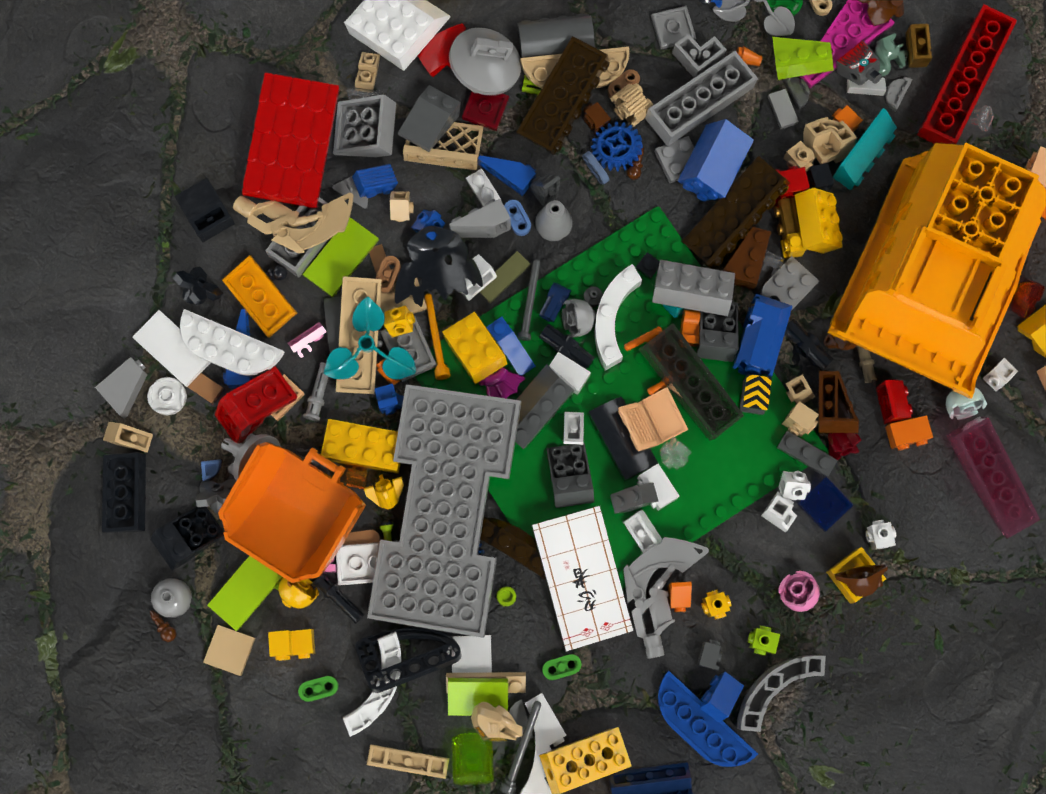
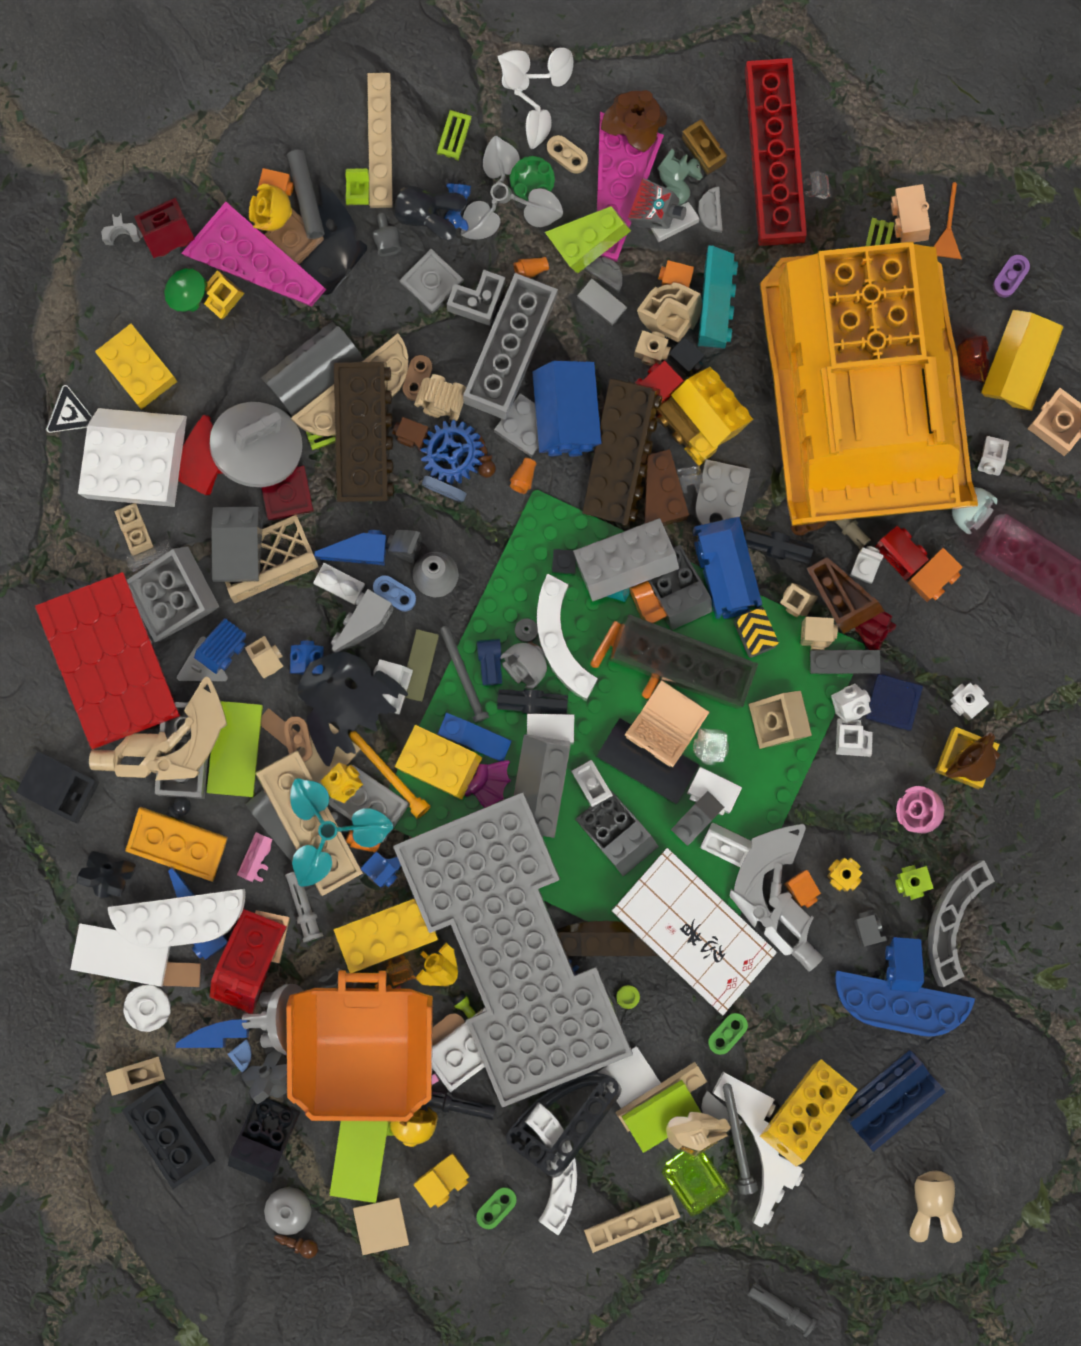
camera: 30 degrees left, 5 degrees up
light grey slope [95,357,147,419] -> none
none -> blue slope [176,1019,249,1048]
none -> orange cone [510,458,537,494]
none -> tan slope [749,691,812,749]
none -> white bracket [850,546,883,584]

